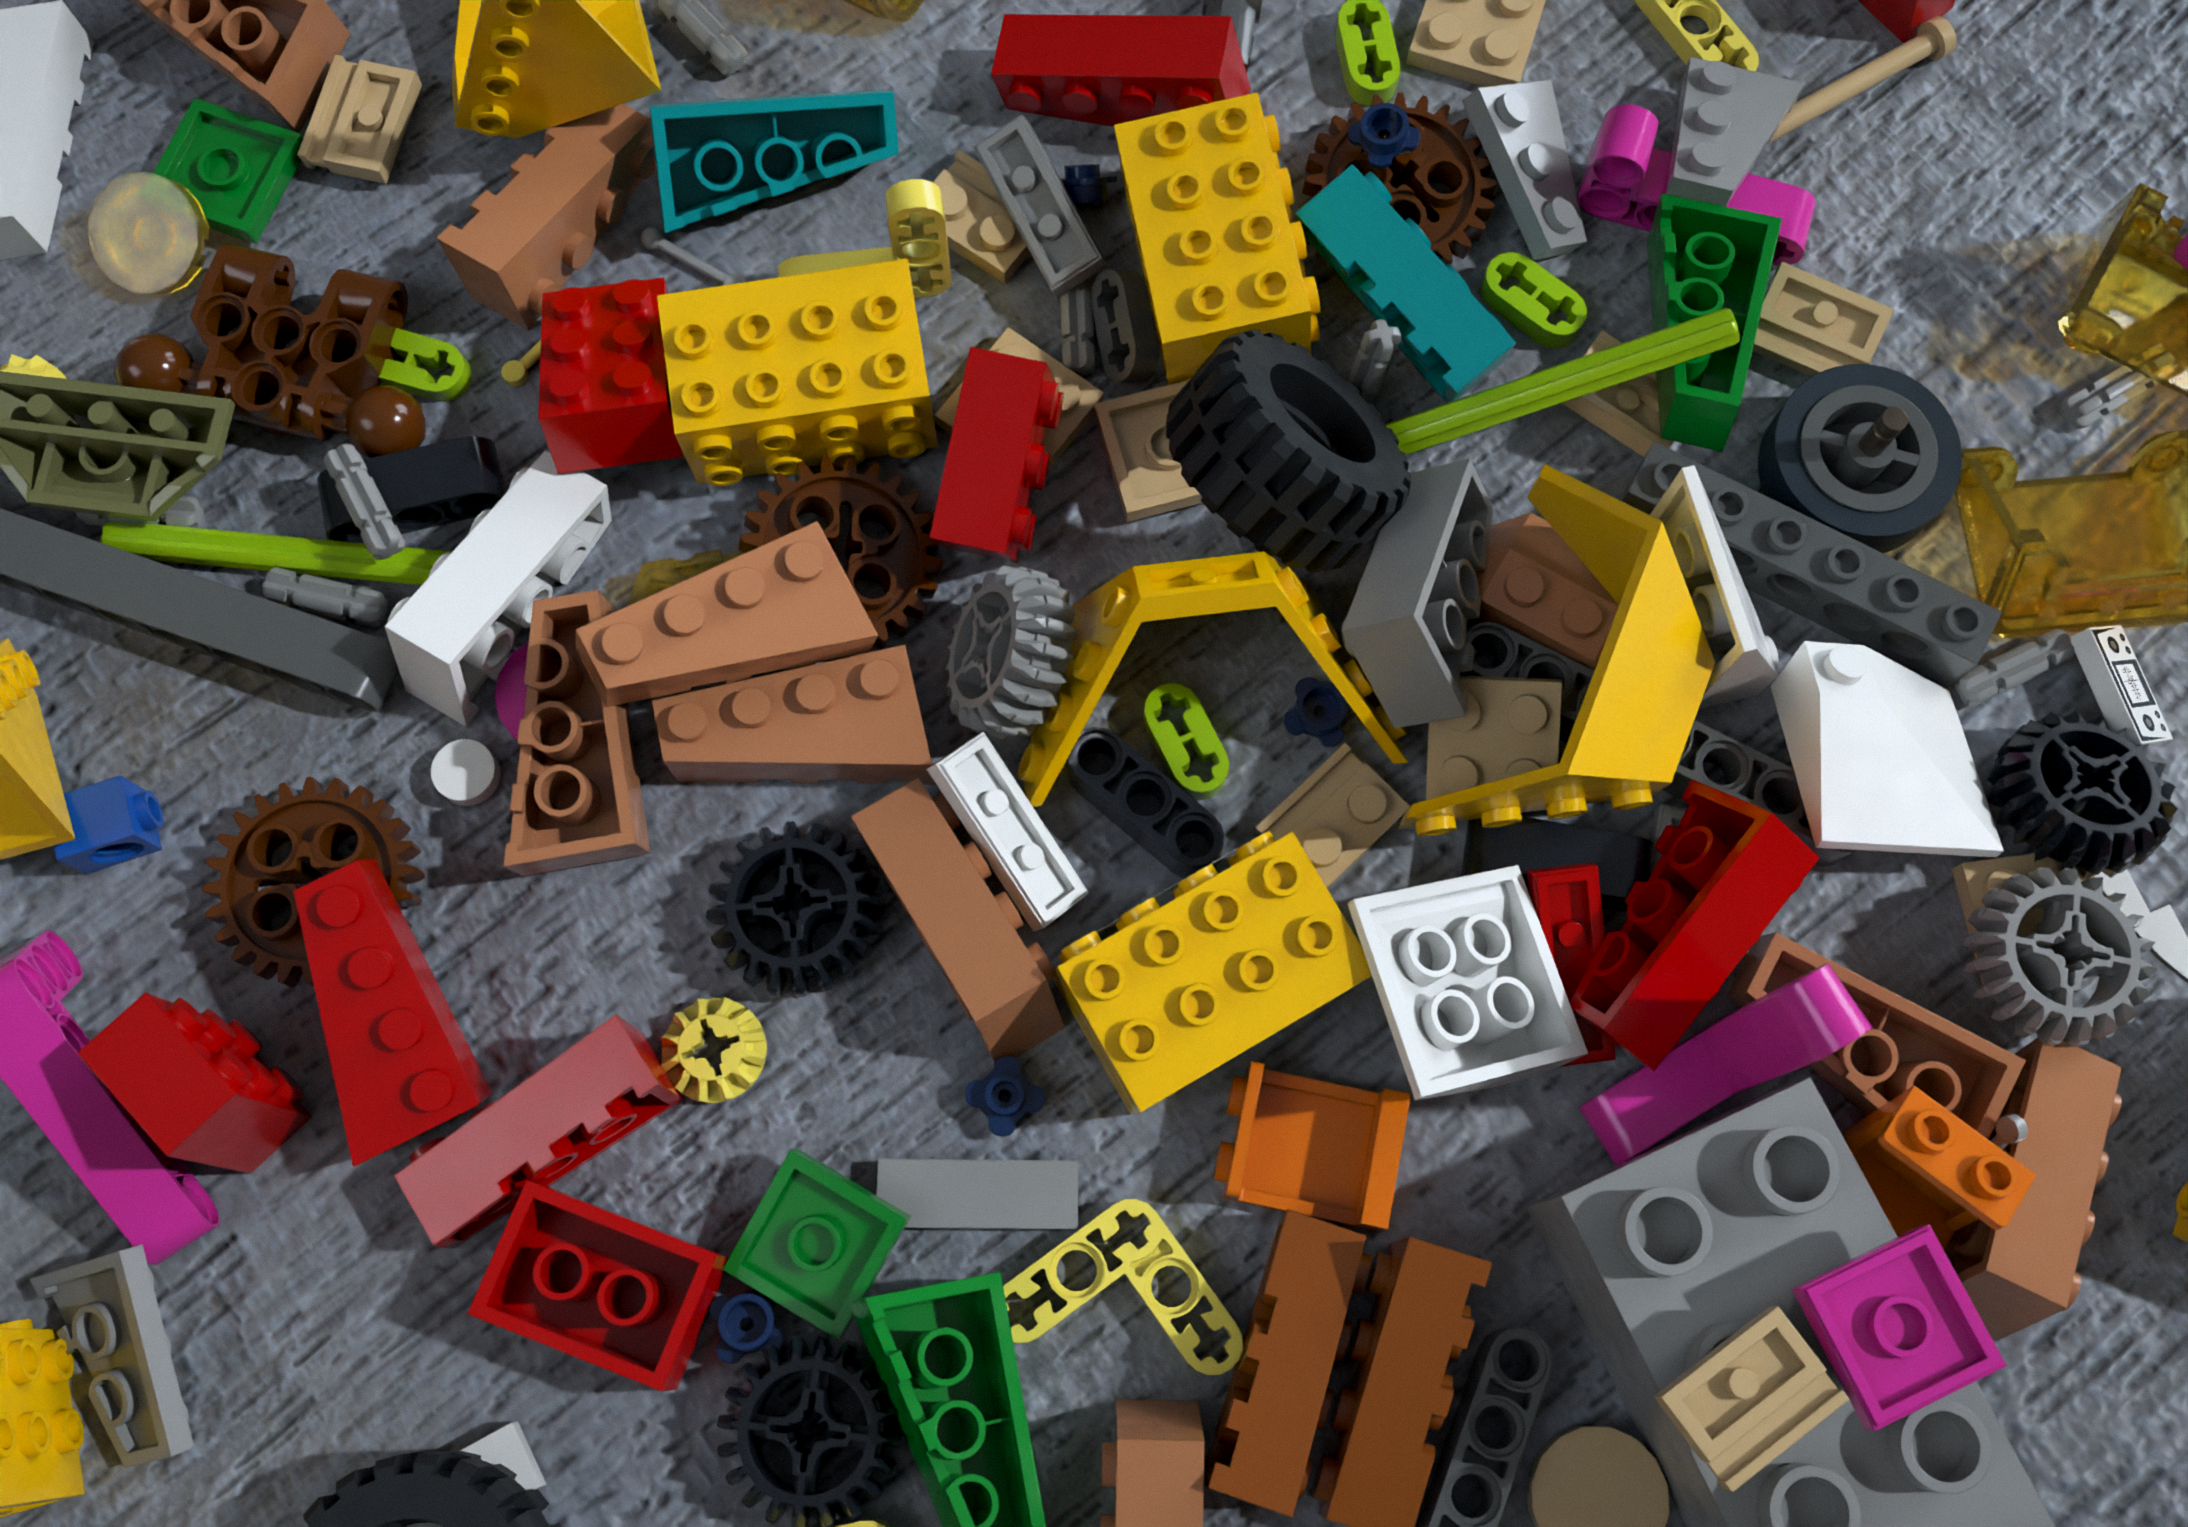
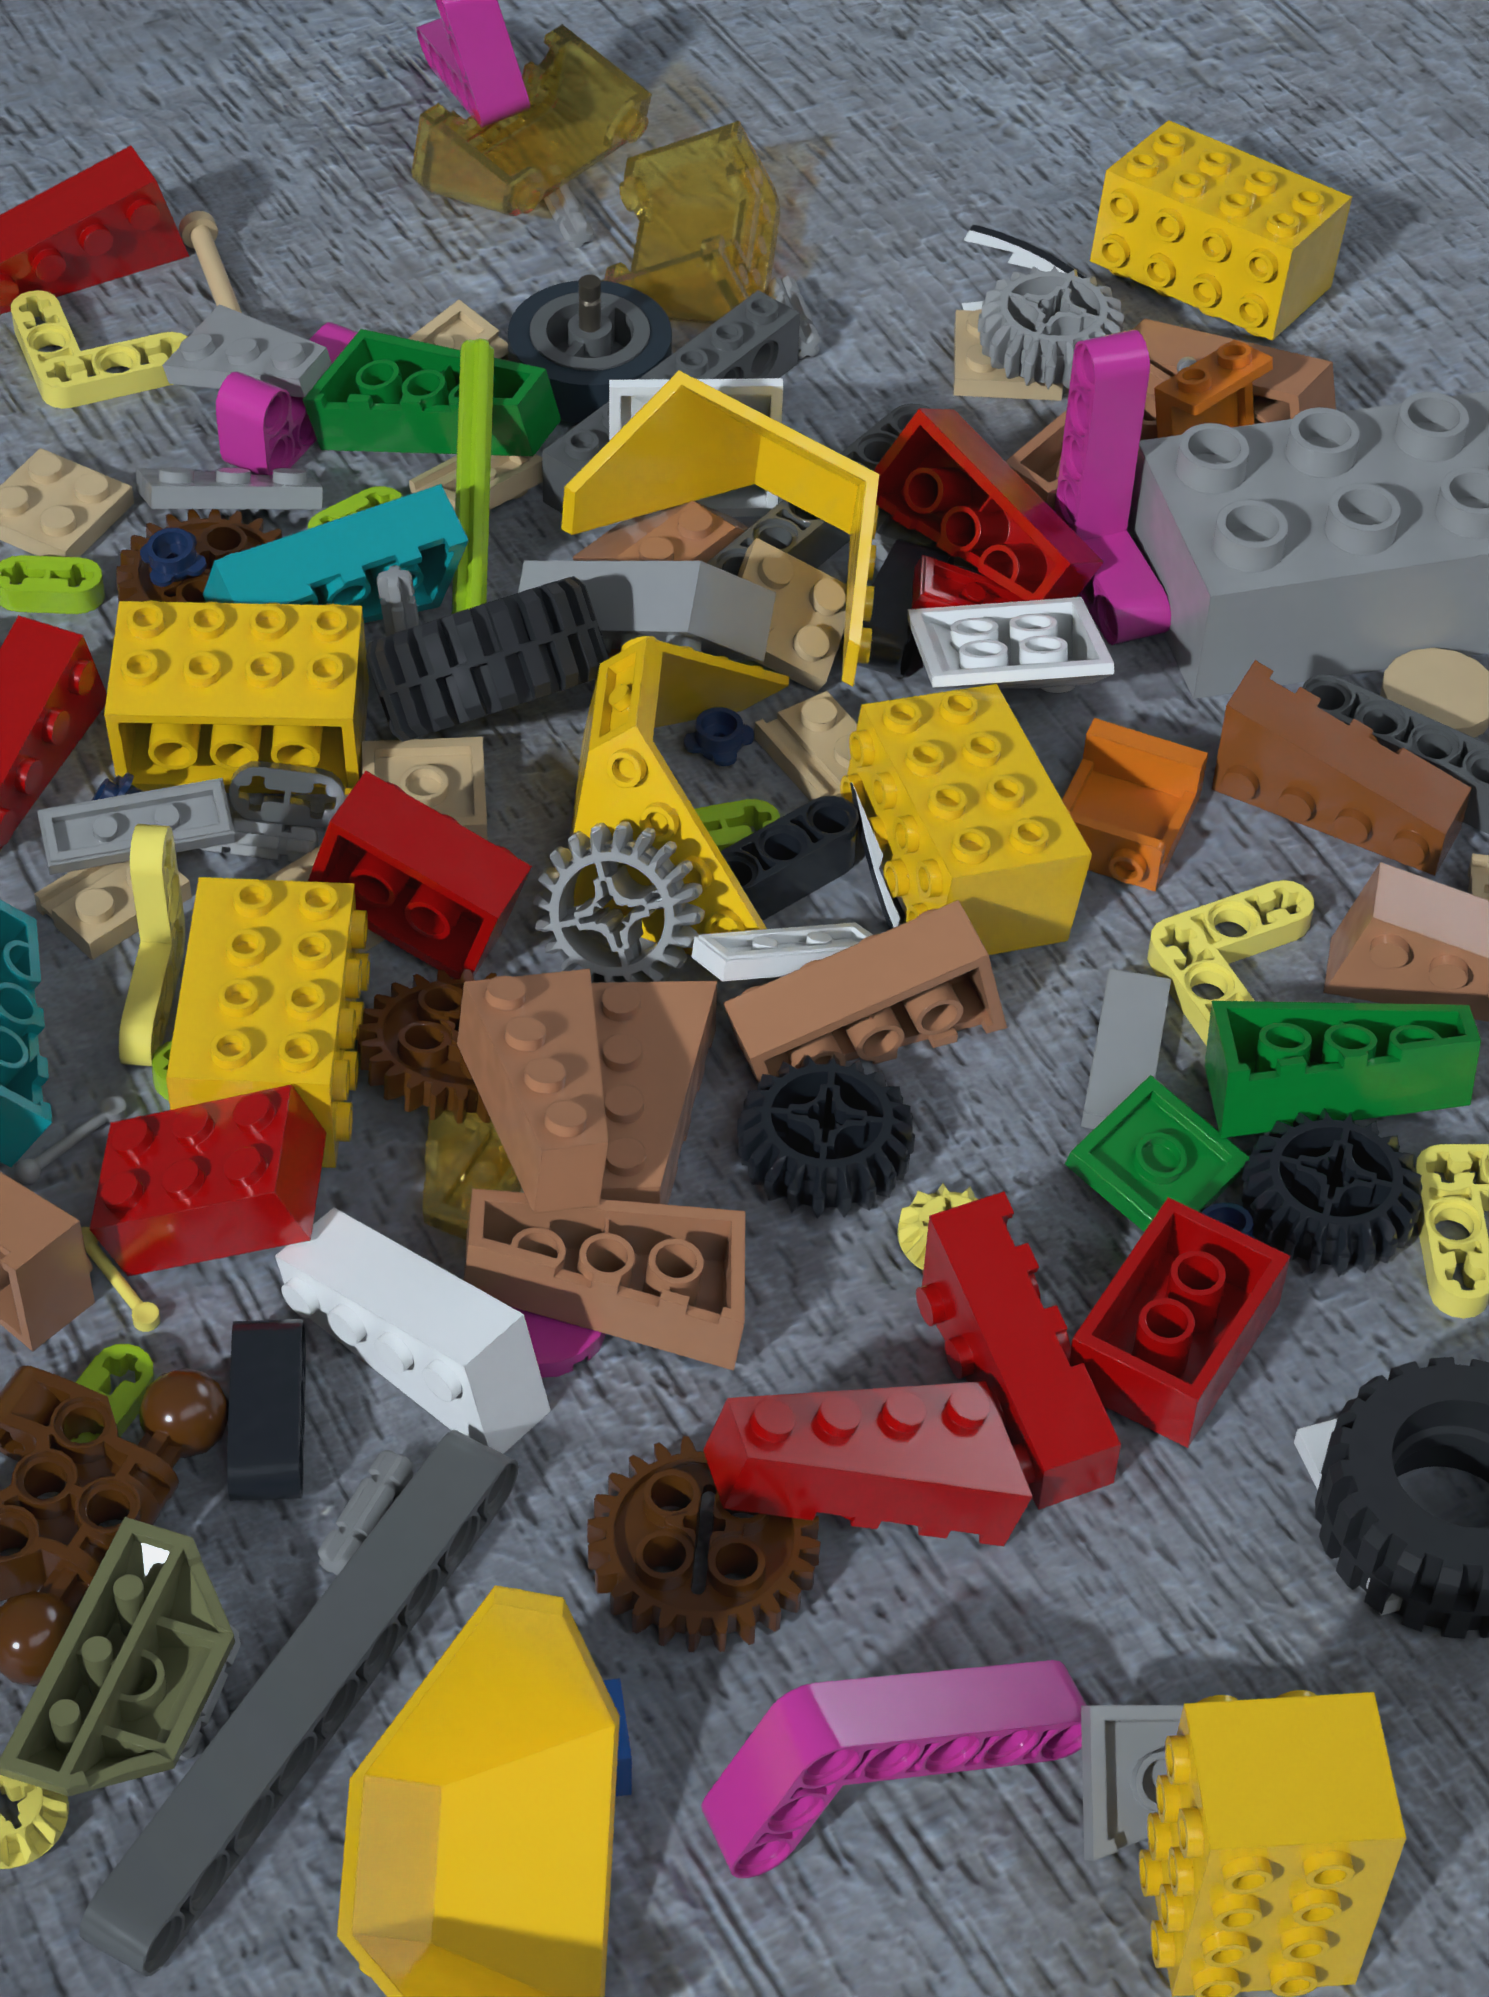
camera: 80 degrees left, 25 degrees down
red brick [77,992,312,1174] -> none
lime axle [100,520,453,585] -> none
light grey axle [323,444,405,560] -> none
white tile [431,739,501,806] -> none
dark blue plate [965,1056,1045,1137] -> none
dark orange wedge [1204,1209,1372,1518] -> none
tan plate [1653,1306,1850,1493] -> none
white slope [1770,641,2004,858] -> none
dark pink plate [1791,1224,2007,1431] -> none
black gear [1987,710,2178,879] -> none
white tile [2070,625,2173,748] -> none

